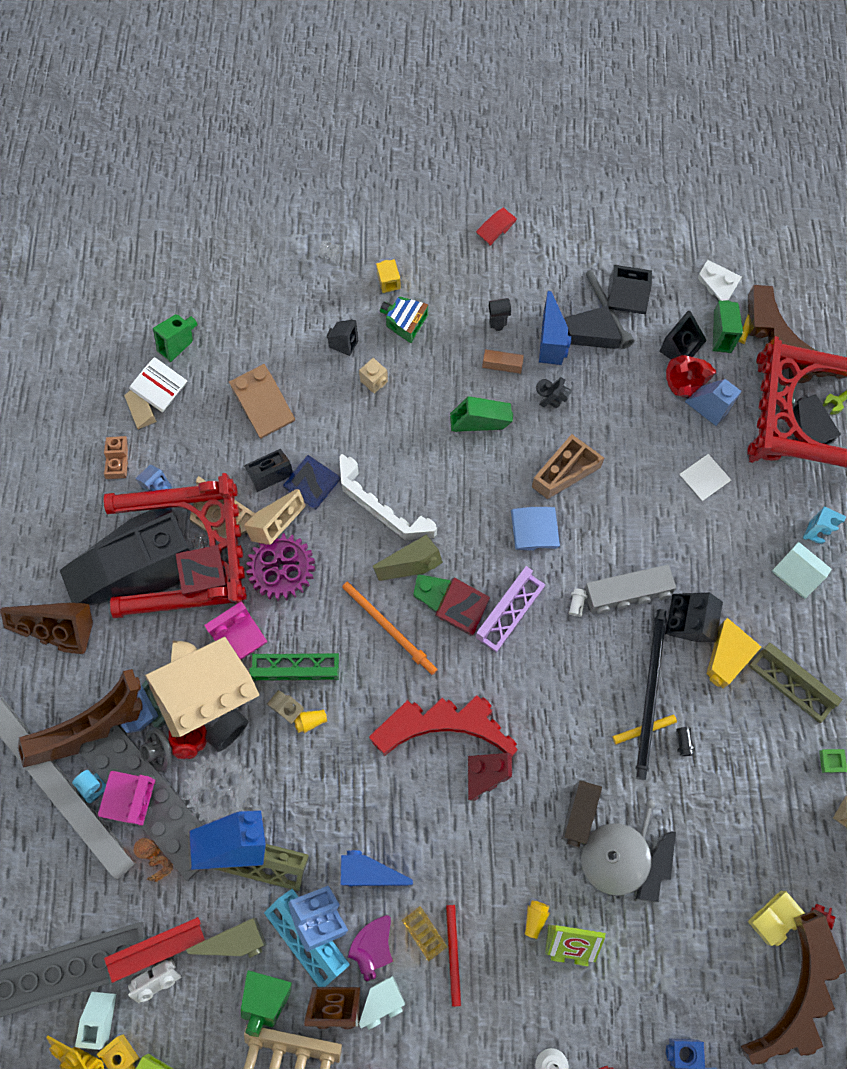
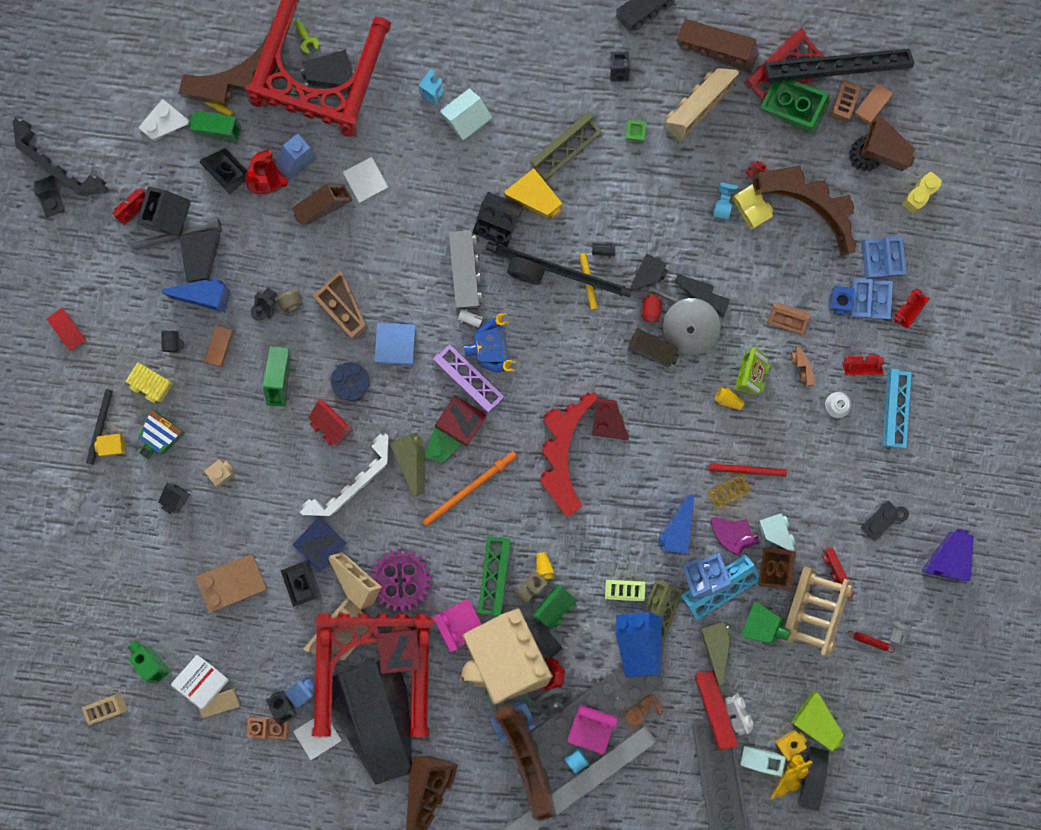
camera: 85 degrees left, 15 degrees up
none -> black slope [13,118,109,196]
none -> black slope [34,176,65,218]
none -> tan slope [82,692,128,726]
none -> black bar [86,389,113,465]
none -> red hinge [112,188,146,226]
none -> light yellow brick [126,362,174,404]
none -> black brick [266,690,298,725]
none -> dark tan cone [276,289,301,313]
none -> reddish brown slope [292,184,353,225]
none -> white sticker [293,718,342,760]
none -> red slope [308,398,353,446]
none -> dark blue plate [331,362,370,401]
none -> blue torso [464,313,516,372]
none -> black tyre [507,257,545,285]
none -> green slope [533,584,576,629]
none -> yellowish green slope [605,580,645,601]
none -> black slope [629,254,668,292]
none -> red brick [642,294,662,322]
none -> medium azure leg [713,182,738,220]
none -> nougat slope [767,302,810,335]
none -> nougat slope [791,347,815,387]

